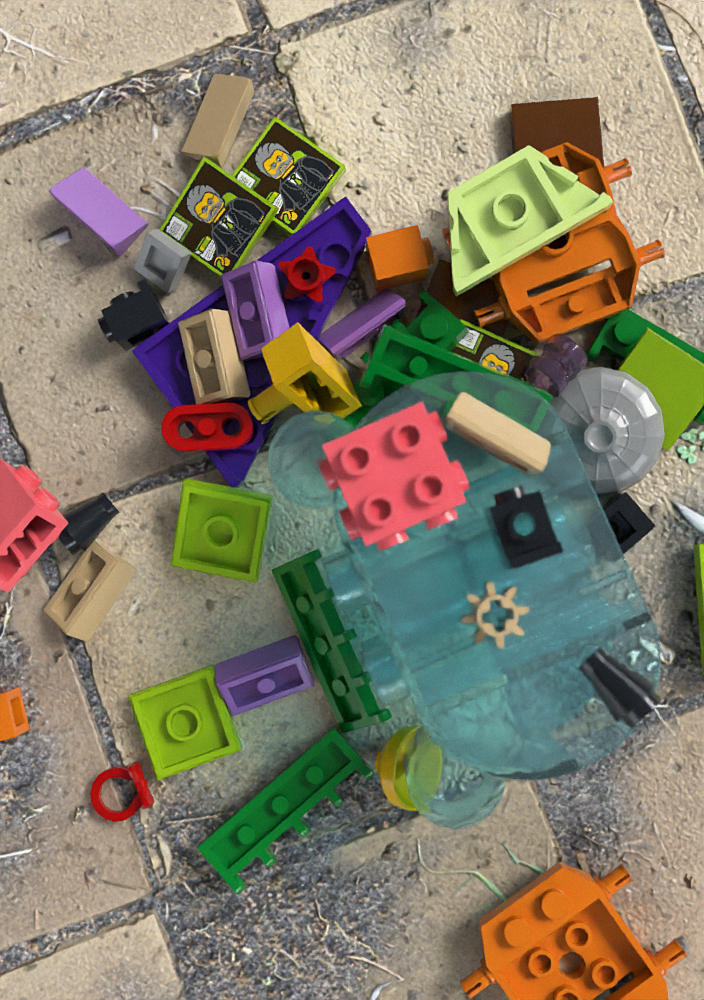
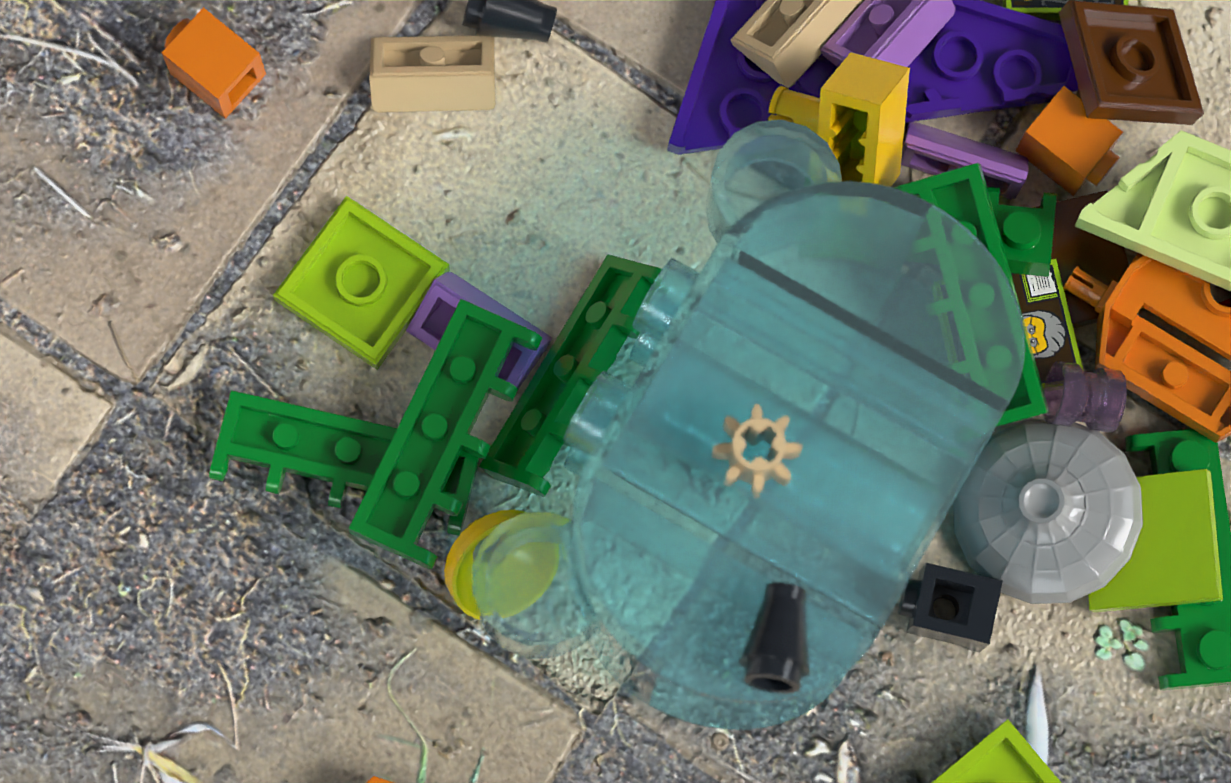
camera: 45 degrees right, 10 degrees down
red piece [90,761,155,822] -> none
red plate [161,403,254,452] -> none
lime tile [170,478,273,583] -> none
red plate [278,246,336,303] -> none
coral brick [317,402,470,551] -> none
tan slope [443,392,551,477] -> none
black brick [483,484,564,570] -> none
none -> green hinge [348,299,543,569]
none -> reddish brown tile [1058,0,1204,125]

